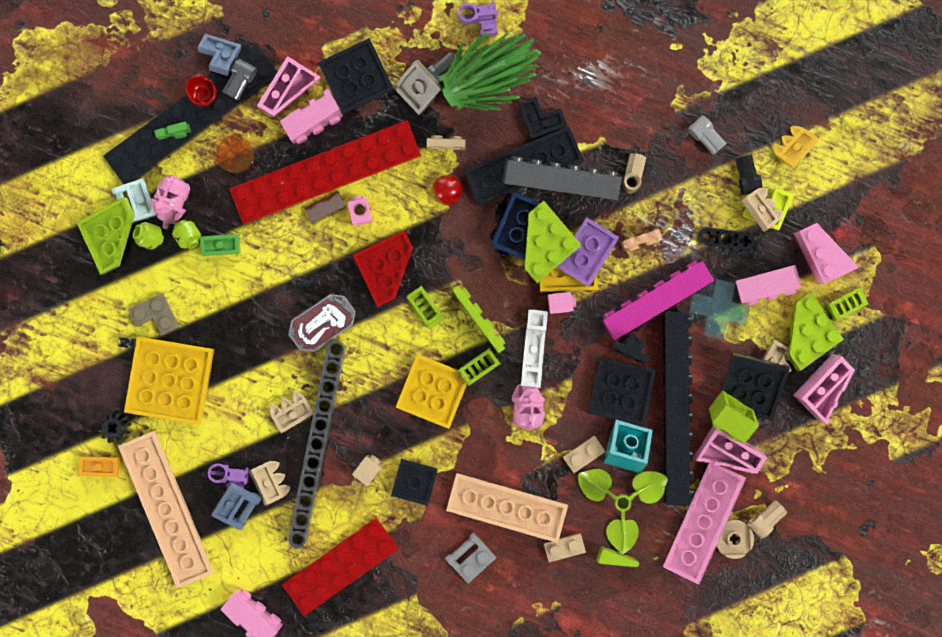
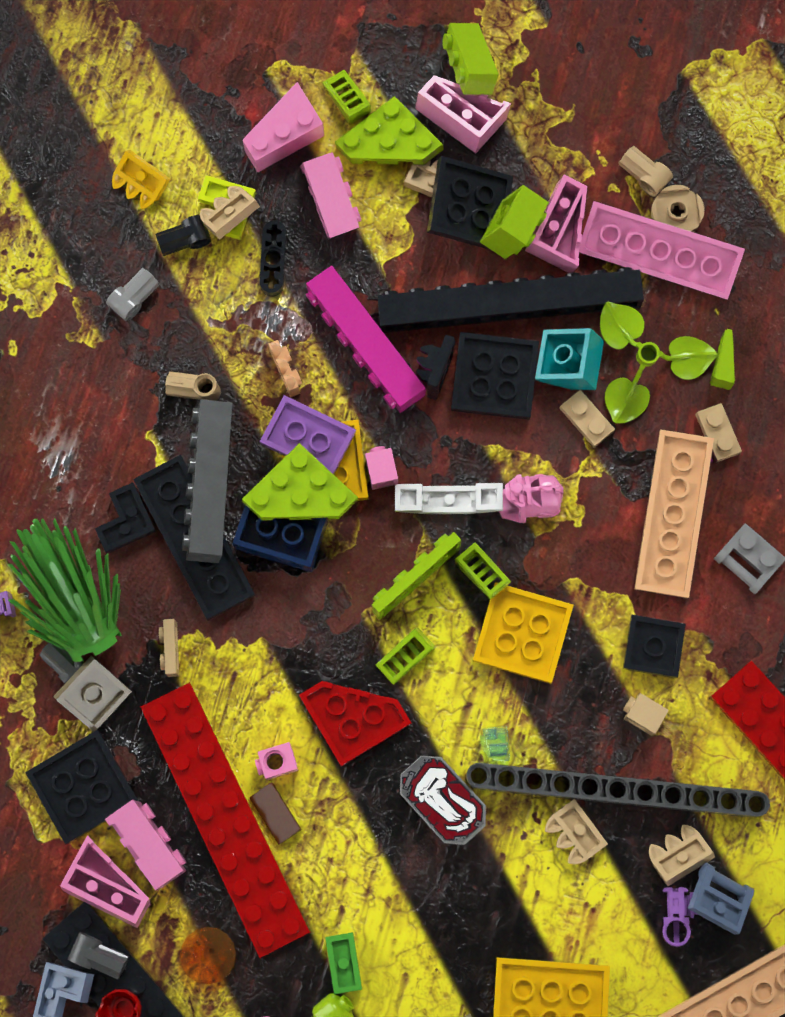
camera: 90 degrees left, 10 degrees down
red hair [433,175,462,206] -> none
clear light blue plate [689,279,750,340] -> none
none -> lime brick [442,23,499,95]
none -> clear light blue piece [480,726,510,761]

